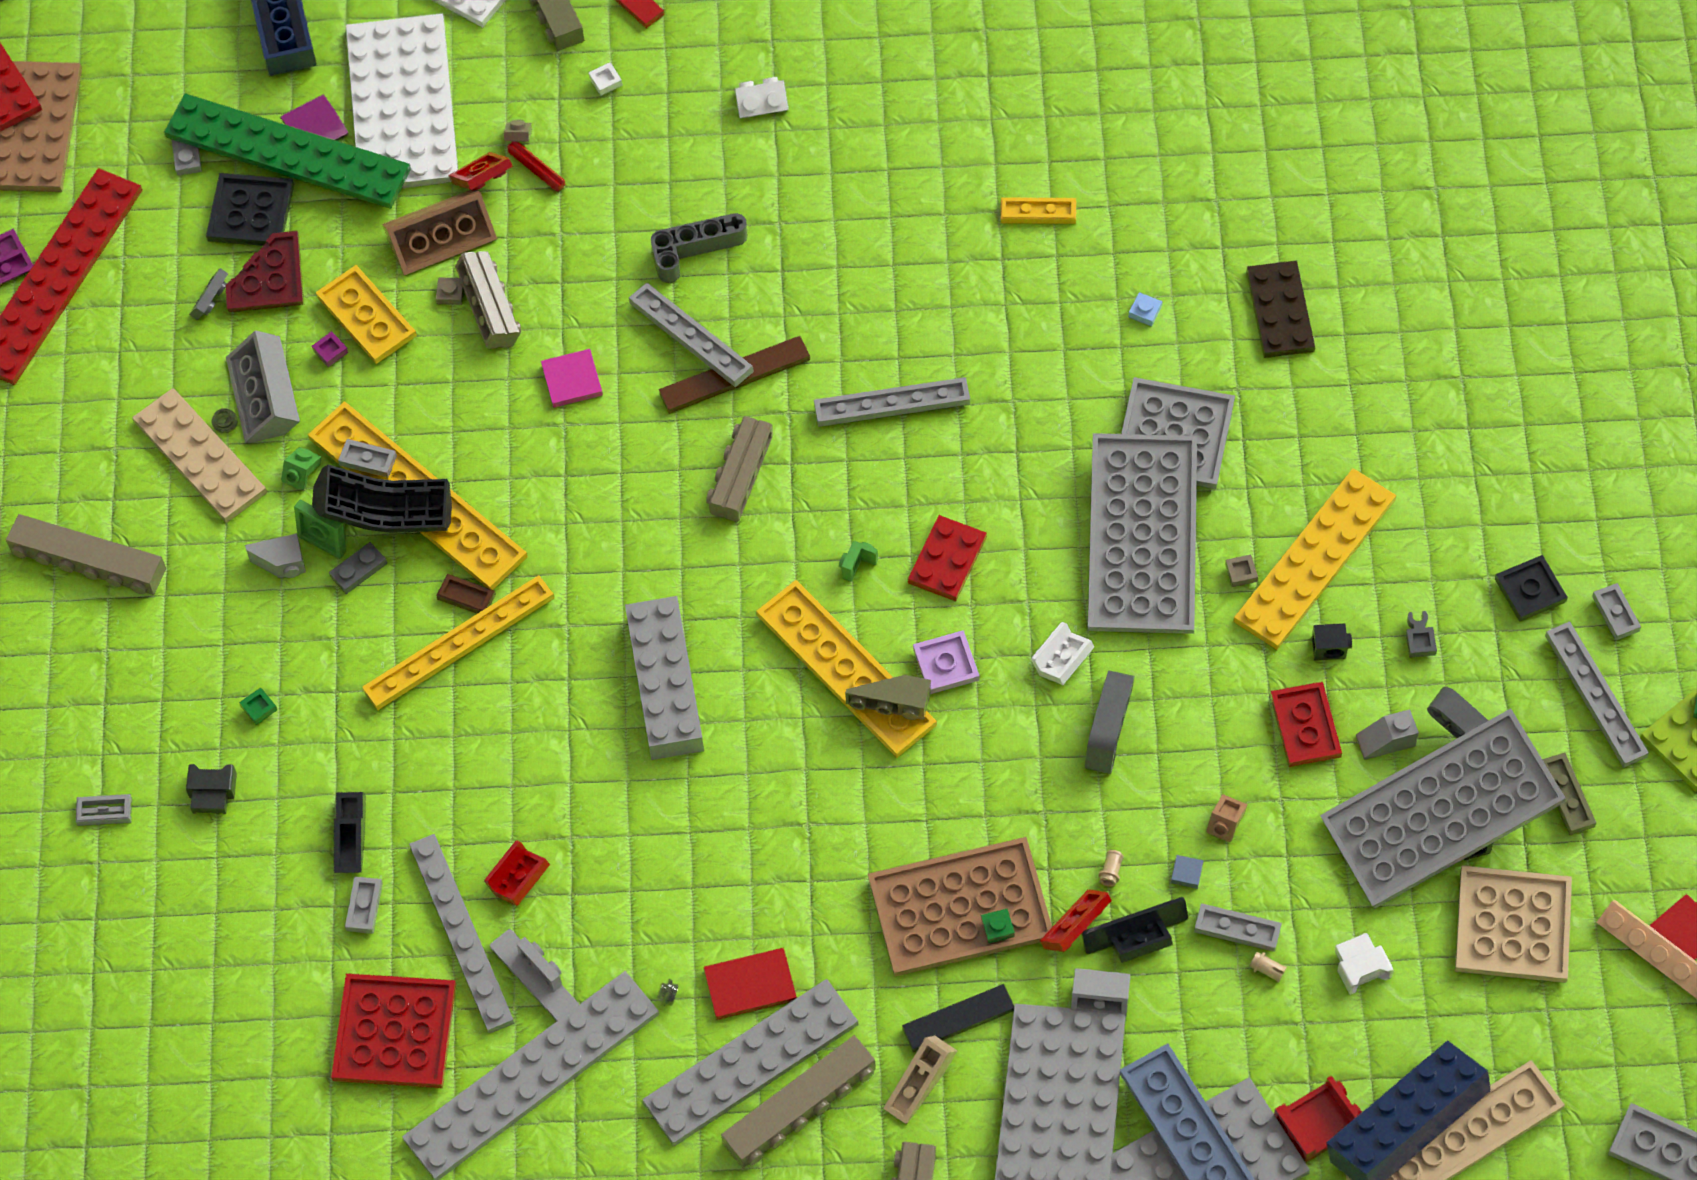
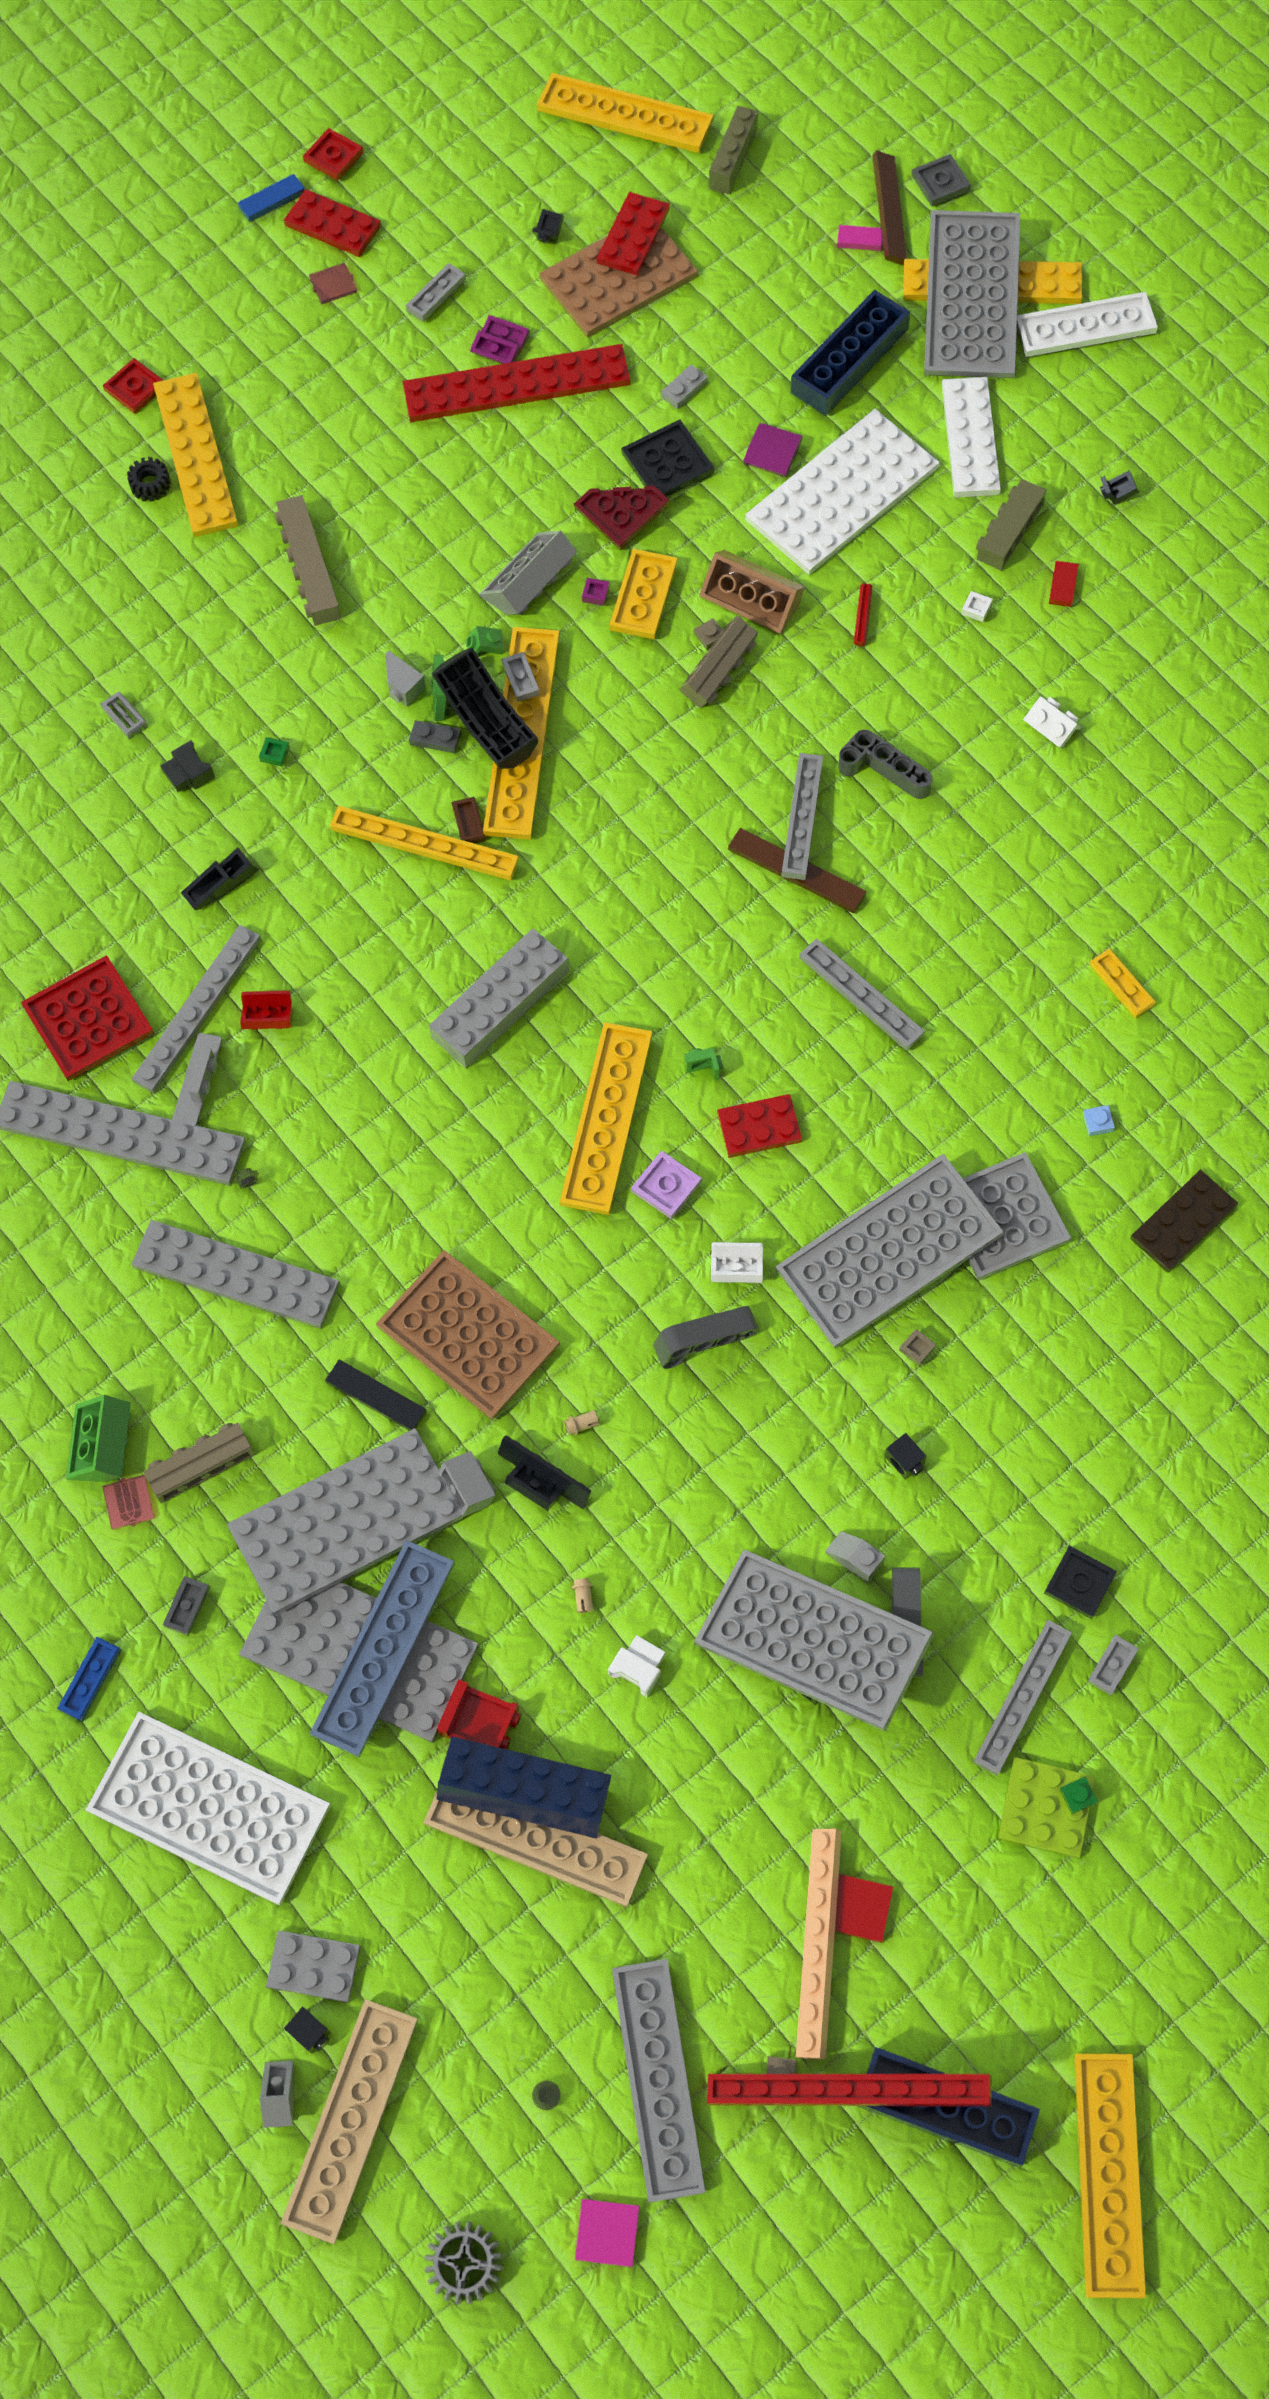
camera: 55 degrees right, 5 degrees up
tan plate [132,388,267,523] -> none
green plate [164,93,411,209] -> none
dark grey plate [189,268,228,320] -> none
clear smoke plate [212,408,238,433] -> none
light grey plate [345,877,383,934] -> none
red plate [448,152,513,191] -> none
dark tan plate [504,120,532,141] -> none
dark pink tile [541,349,603,408] -> none
red tile [704,947,797,1020] -> none
dark tan brick [706,416,773,522] -> none
dark tan brick [721,1035,876,1168] -> none
olive slope [845,675,931,720] -> none
tan slope [883,1036,957,1124] -> none
green plate [981,908,1015,944] -> none
red plate [1040,889,1112,952] -> none
sand blue tile [1171,855,1204,889] -> none
light grey plate [1194,903,1282,952] -> none
medium nougat bracket [1207,794,1248,842] -> none
yellow plate [1234,468,1396,650] -> none
red plate [1270,682,1342,767] -> none
dark grey plate [1406,611,1437,658] -> none
tan plate [1455,866,1572,983] -> none
olive plate [1542,753,1596,835] -> none

